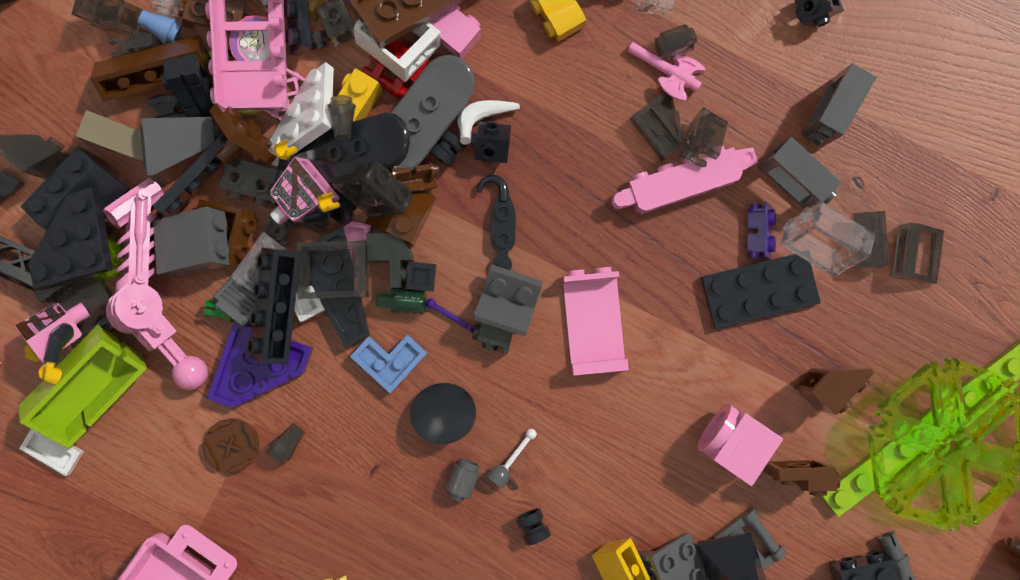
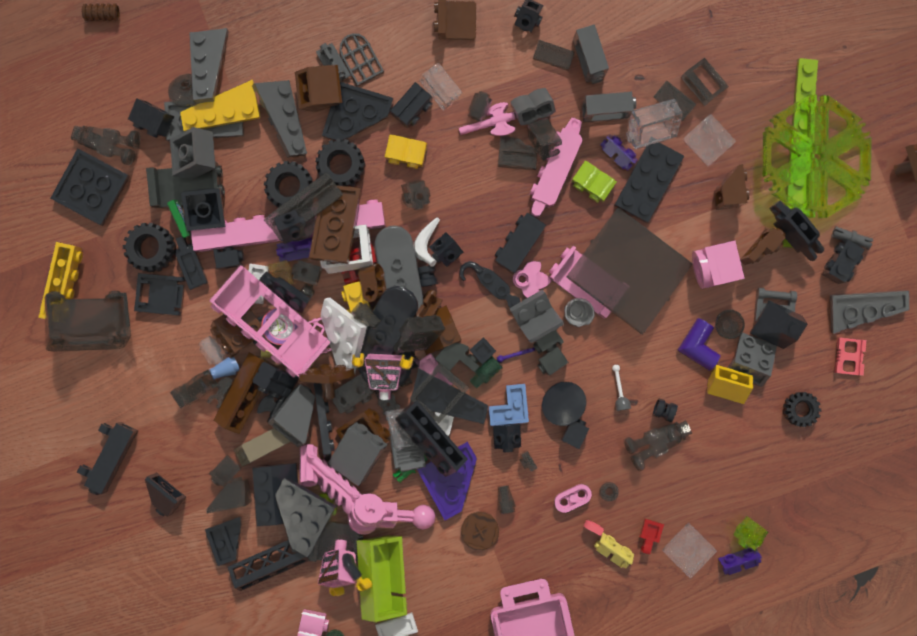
camera: 50 degrees left, 0 degrees up
dark grey brick [445,458,480,501] -> none
none -> clear smoke bracket [209,455,242,487]
none -> reddish brown piece [358,263,387,302]
none -> clear smoke brick [401,180,431,210]
none -> black brick [493,424,521,453]
none -> black brick [494,213,546,274]
none -> dark grey brick [511,88,556,125]
none -> bright pink plate [513,262,551,298]
none -> clear smoke plate [519,450,537,472]
none -> clear smoke tile [533,40,575,71]
none -> pearl dark grey brick [537,347,569,376]
none -> bright pink plate [554,484,592,513]
none -> black brick [560,419,590,449]
none -> light grey hair [564,298,595,327]
none -> clear smoke piece [566,207,693,335]
none -> lime brick [572,161,617,203]
none -> coral tile [584,520,604,536]
none -> clear smoke plate [599,482,619,501]
none -> clear smoke piece [624,420,692,472]
none -> dark purple brick [677,318,721,371]
none -> clear hinge [683,114,736,167]
none -> clear smoke hair [715,309,745,339]
none -> black hinge [769,201,824,261]

